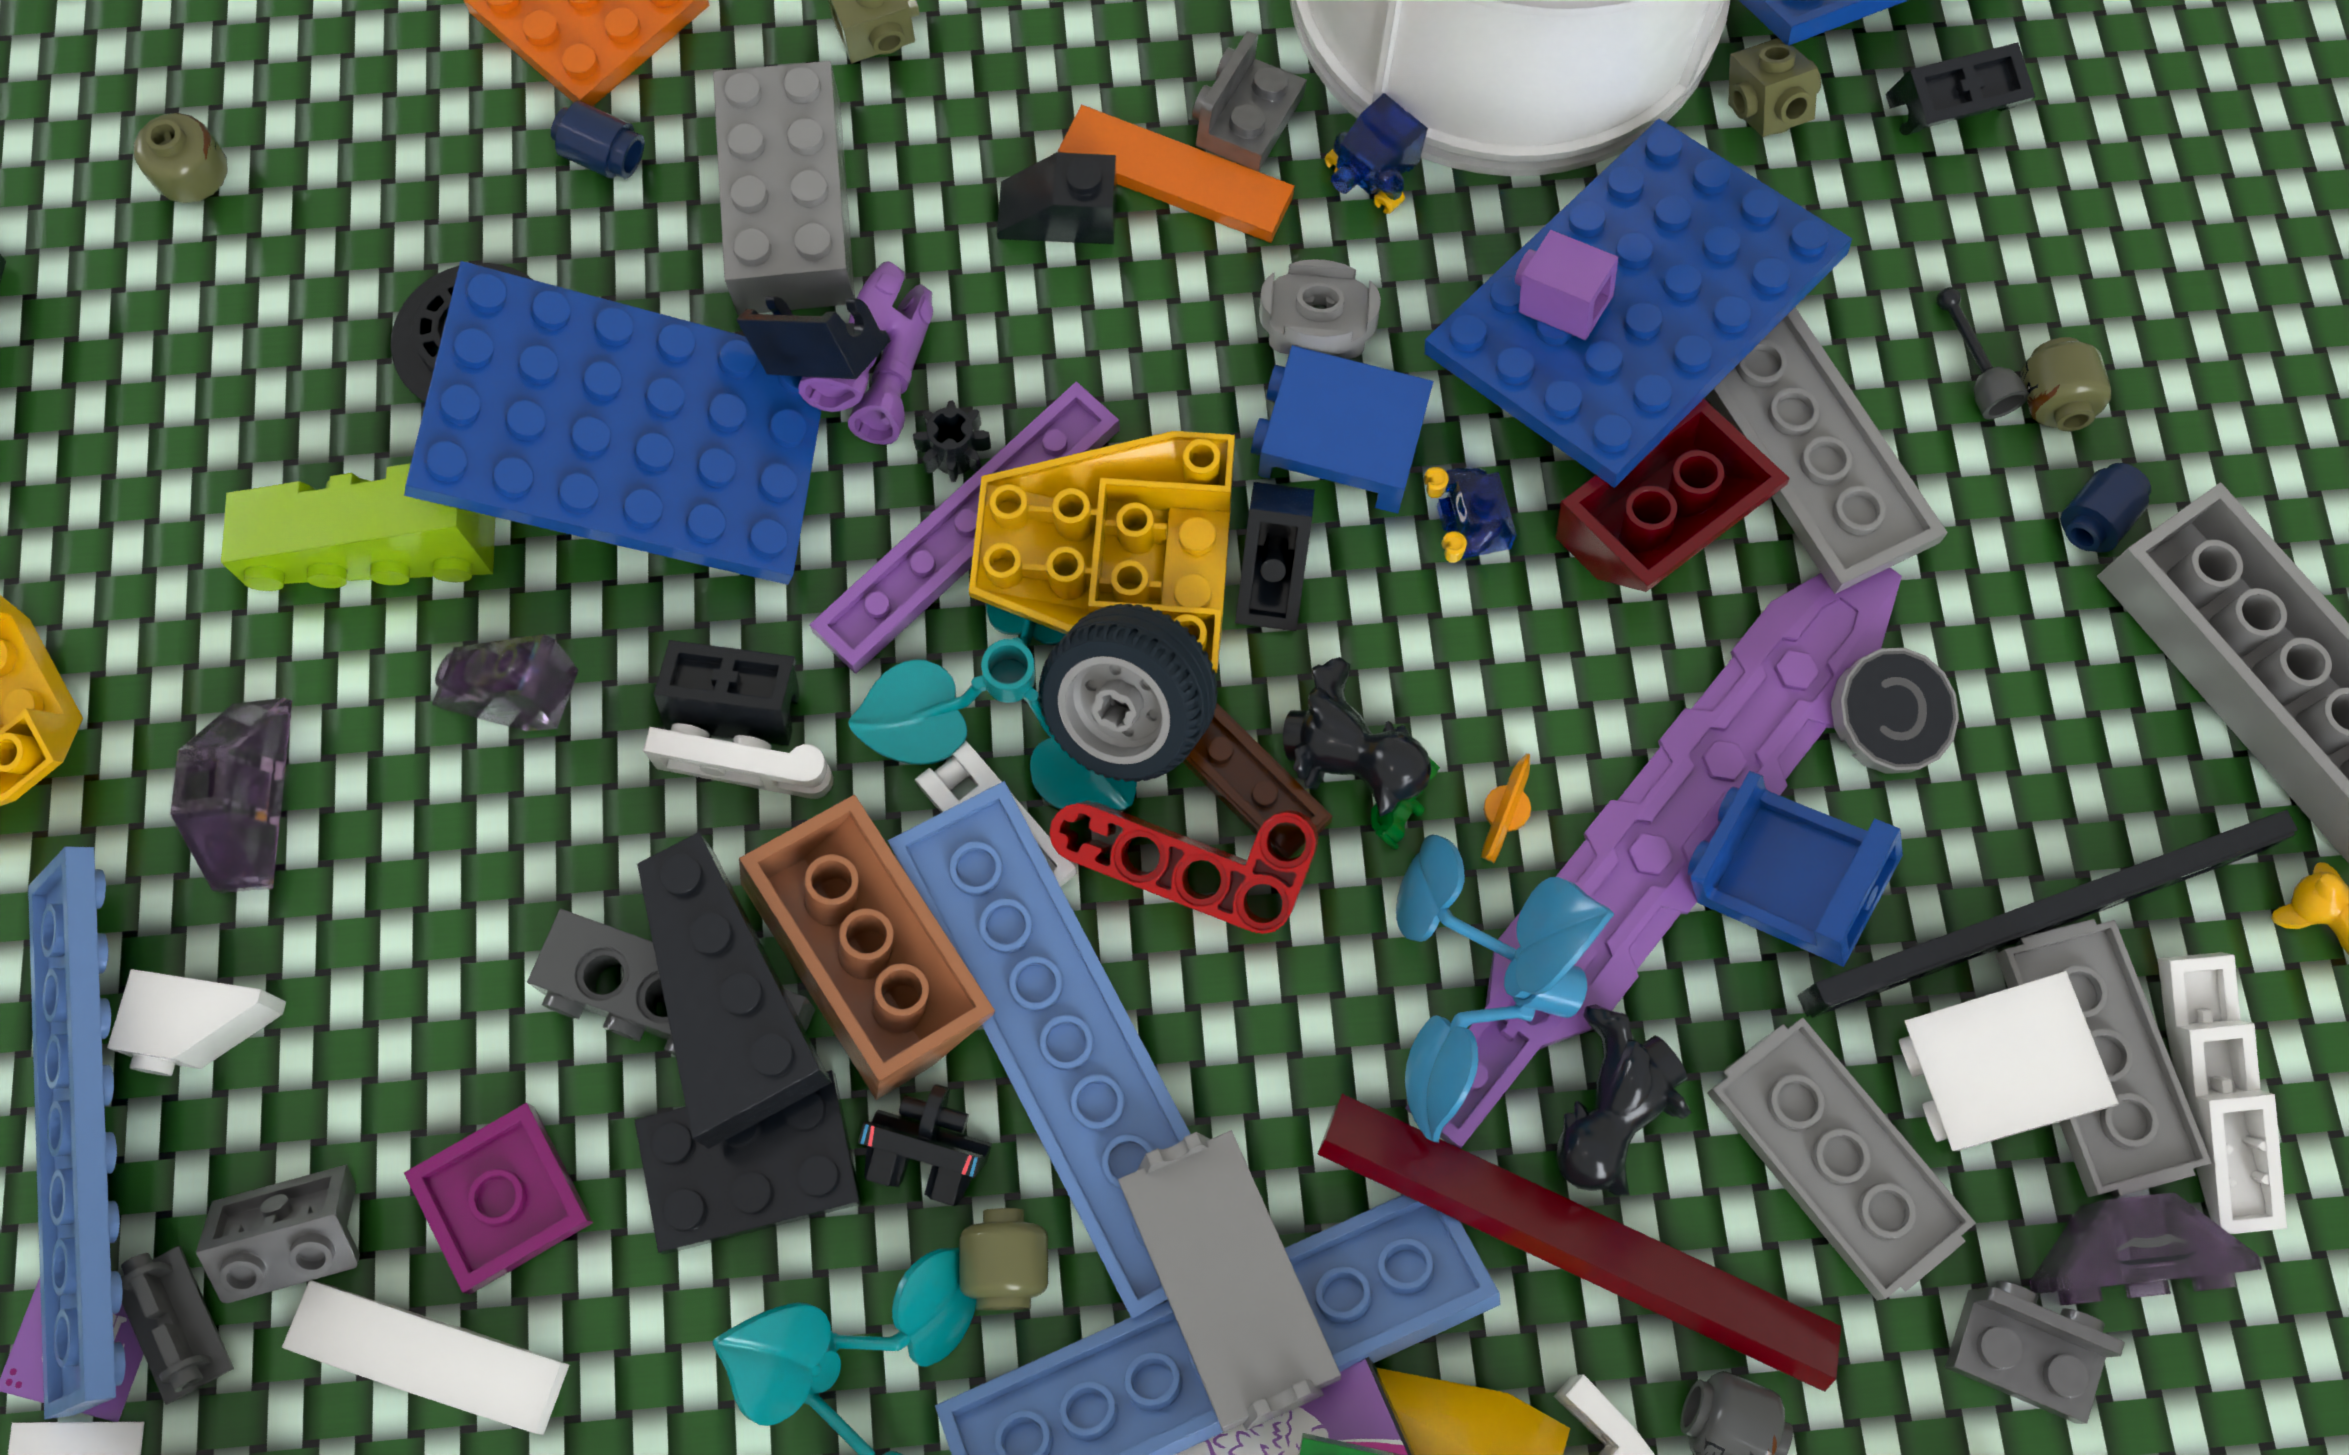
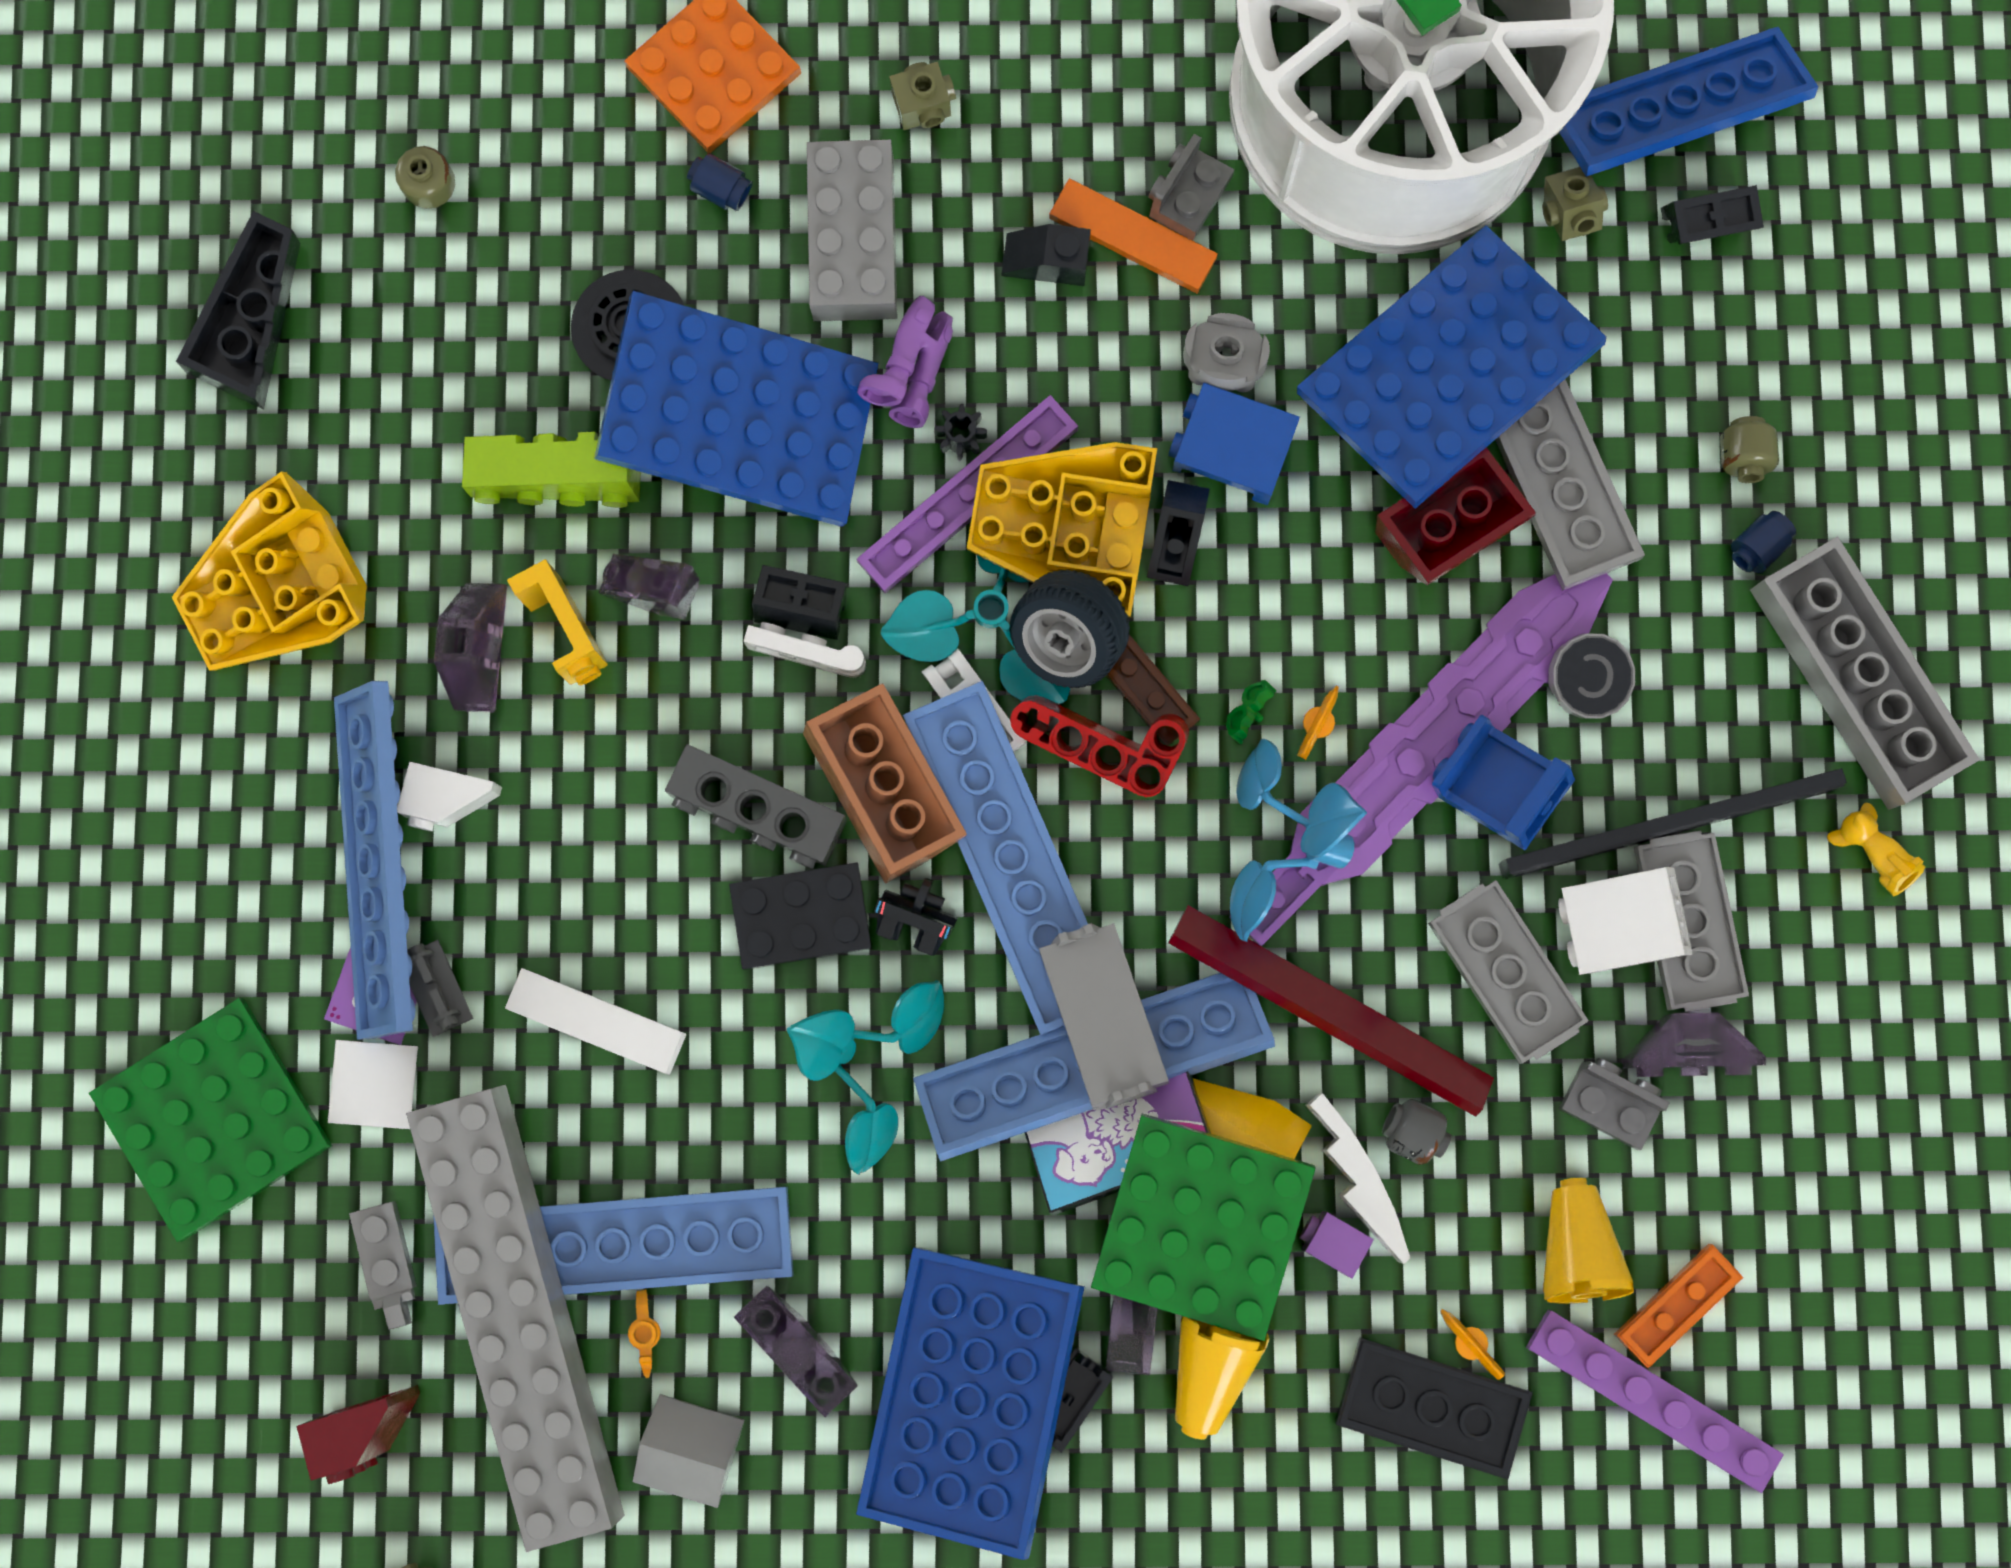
camera: 10 degrees right, 10 degrees up
flat silver bracket [196,1164,360,1303] -> none
magenta plate [404,1103,593,1294] -> none
black wedge [637,832,832,1149] -> none
black hinge [736,296,891,379] -> none
olive head [959,1208,1048,1310] -> none
black animal [1283,657,1431,817] -> none
clear blue piece [1325,93,1428,214] -> none
clear blue piece [1423,467,1516,563] -> none
medium lavender brick [1515,229,1619,340] -> none
black animal [1556,1004,1692,1196] -> none
dark grey hinge [1937,287,2029,419] -> none
white slope [2157,952,2287,1235] -> none
none -> yellow panel [507,559,608,685]

